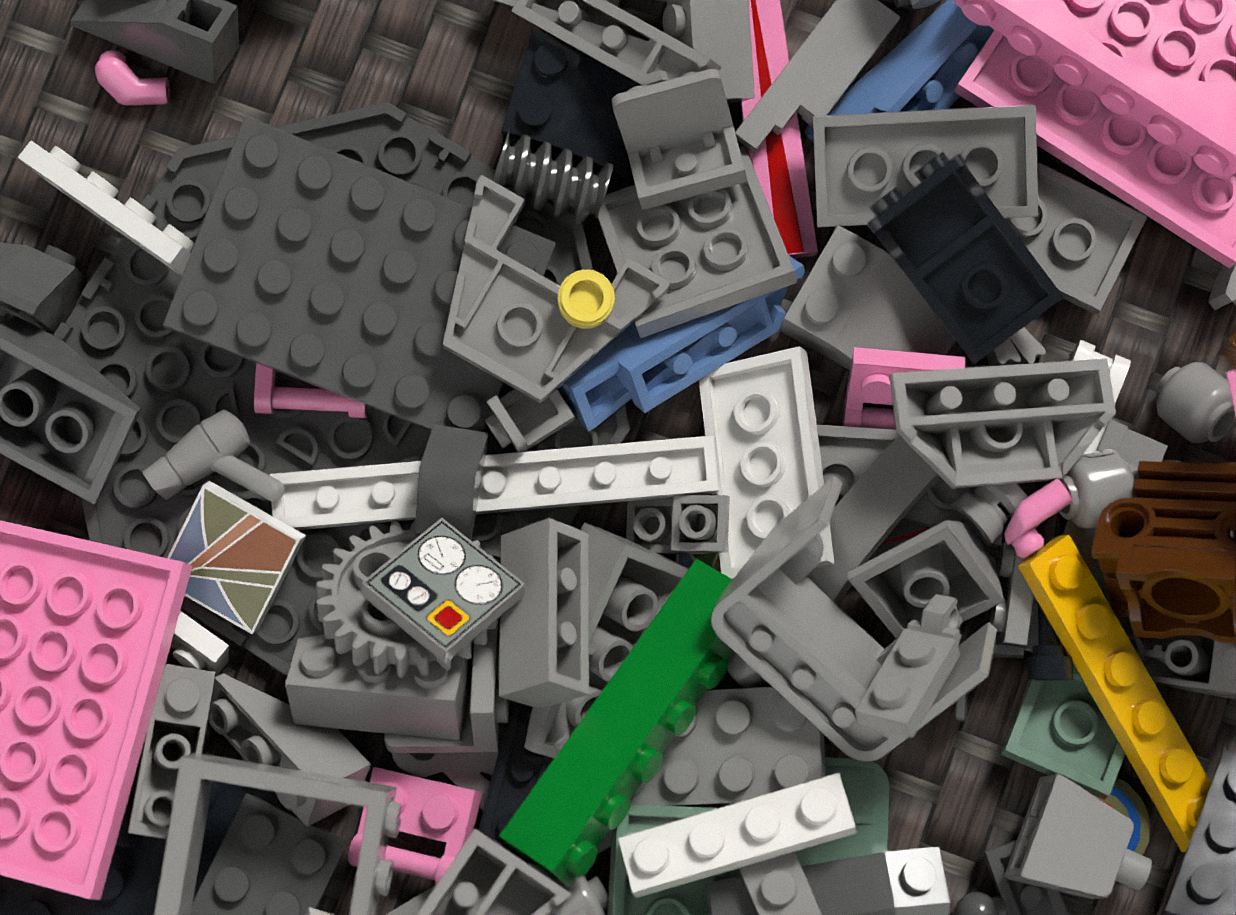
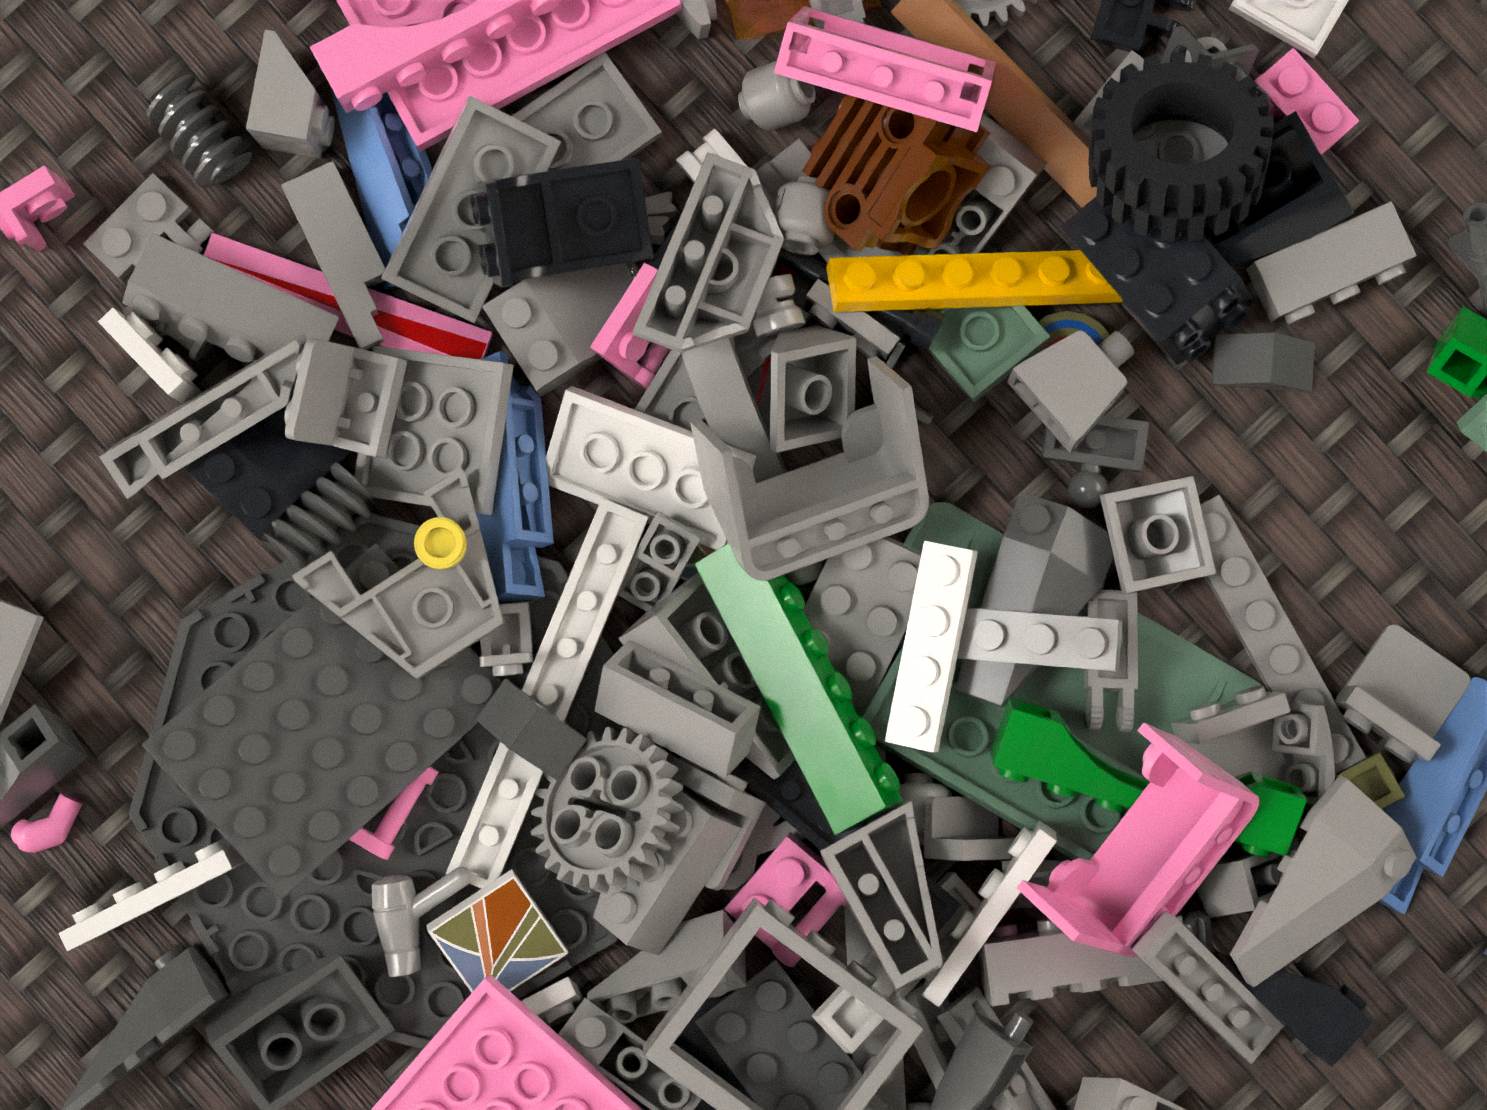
camera: 65 degrees left, 5 degrees up
tile [361,518,526,663] -> none
light grey hinge [855,594,962,737] -> none
bright pink arm [1004,478,1073,558] -> none

